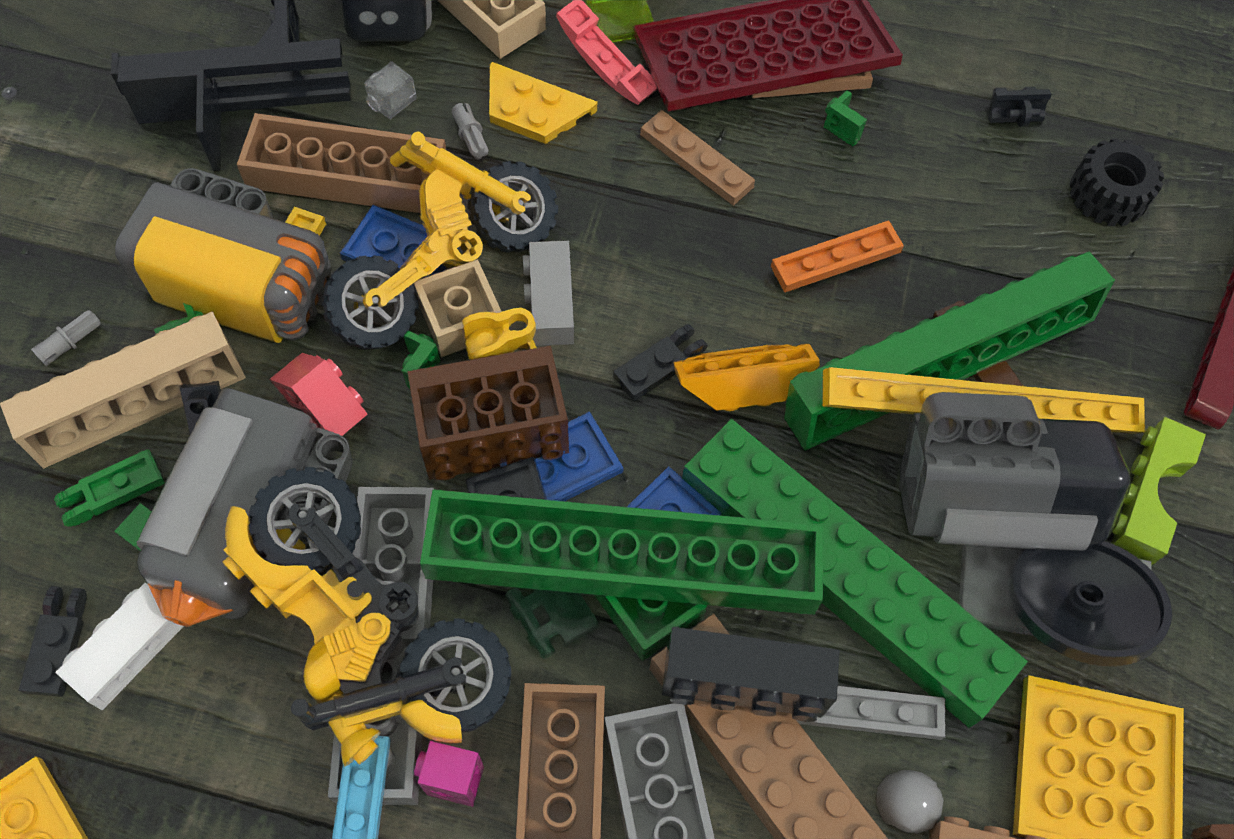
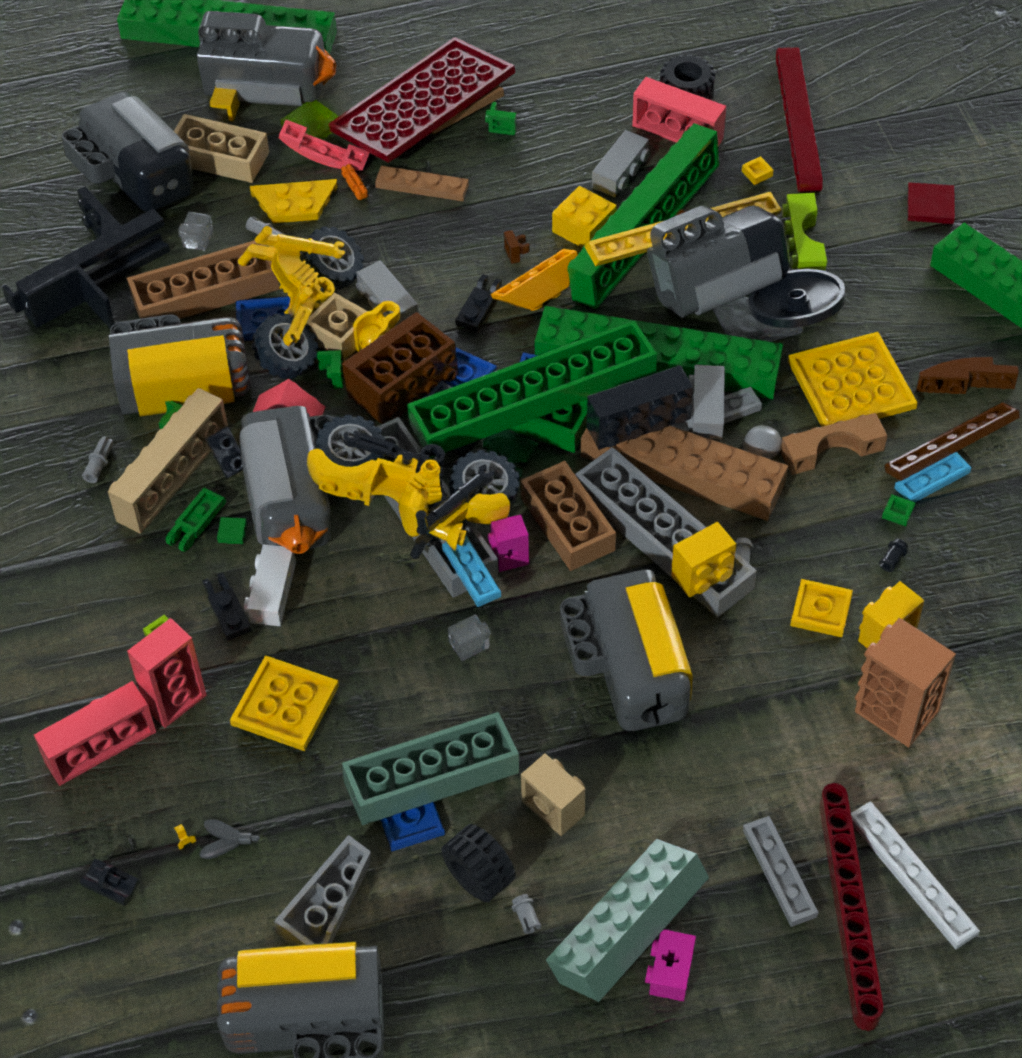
camera: 25 degrees left, 10 degrees down
orange plate [771,220,904,293] -> none
black hips [988,87,1052,127] -> none
none -> orange axle [341,164,368,200]
none -> reddish brown tile [504,230,530,264]
none -> yellow brick [552,186,617,248]
none -> light grey brick [592,130,650,198]
none -> coral brick [632,77,726,146]
none -> light grey brick [688,365,724,440]
none -> yellow plate [741,156,774,185]

